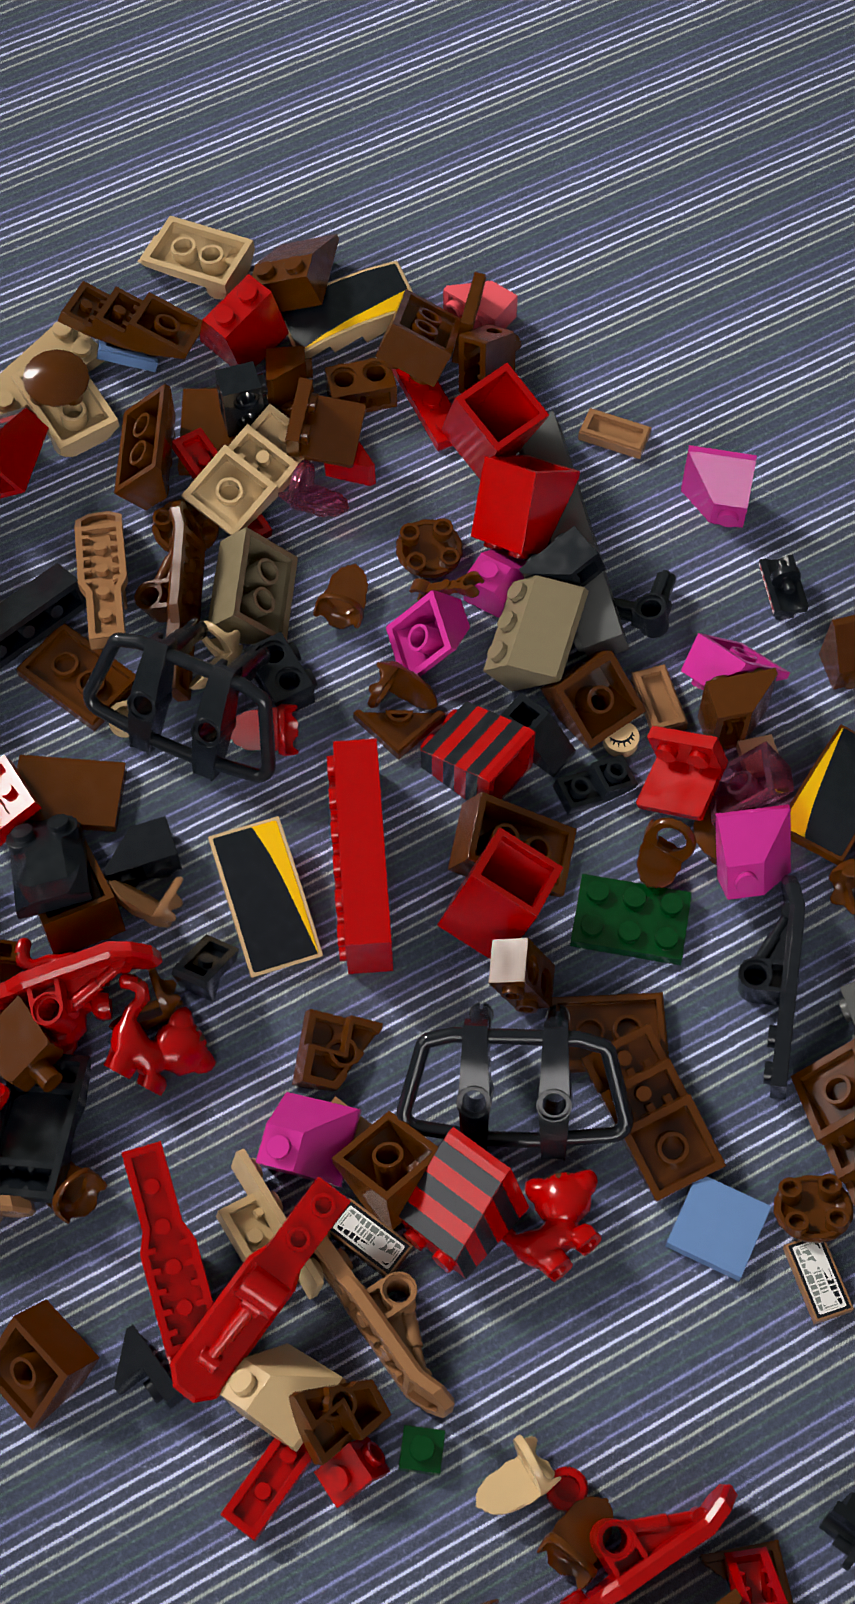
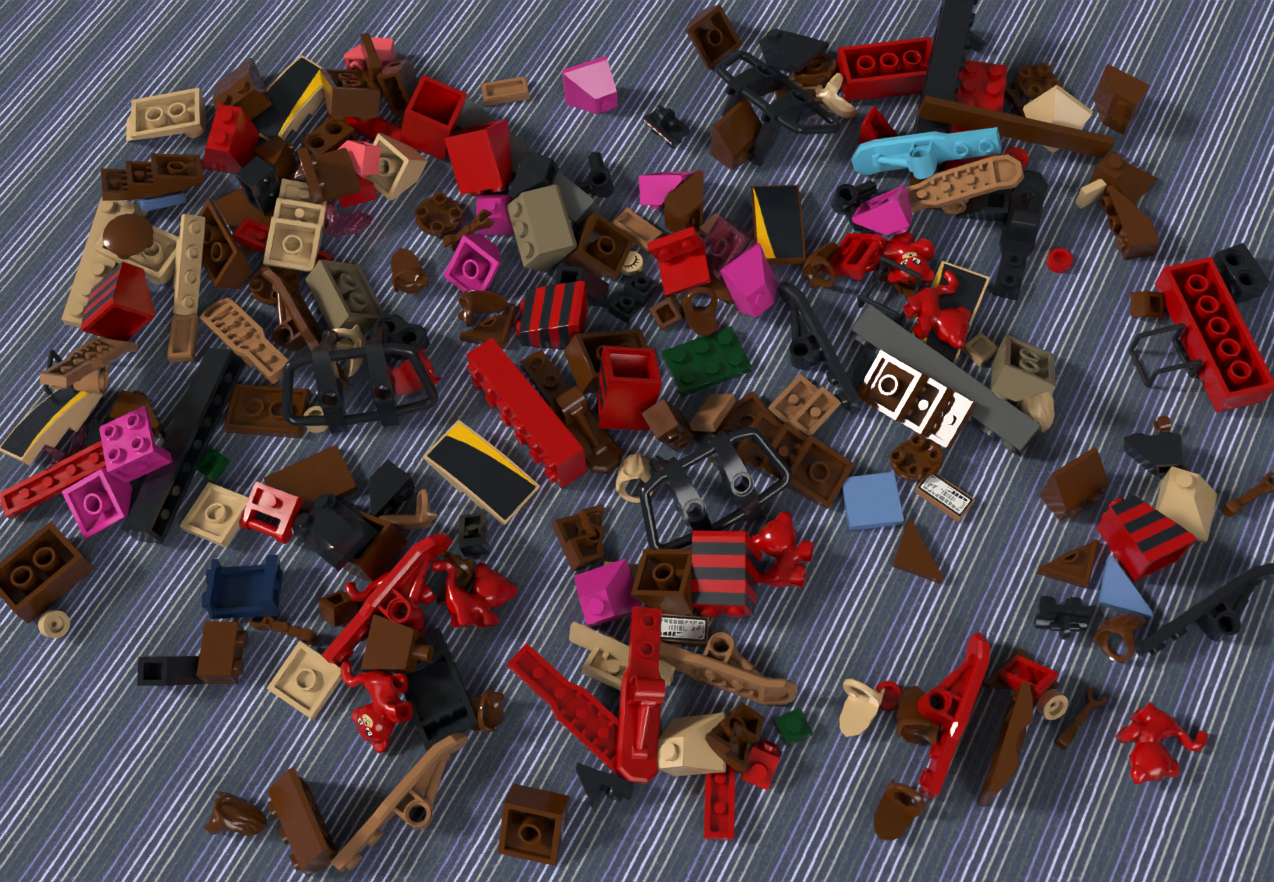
camera: 30 degrees left, 0 degrees up
none -> medium nougat tile [167,314,199,363]
none -> tan bracket [173,214,205,315]
none -> coral slope [337,140,382,178]
none -> tan slope [365,133,428,200]
none -> reddish brown piece [520,349,624,474]
none -> tan piece [616,453,653,503]
none -> reddish brown slope [649,295,685,330]
none -> medium nougat tile [689,394,736,432]
none -> medium nougat slope [767,374,842,437]
none -> reddish brown tile [892,520,943,584]

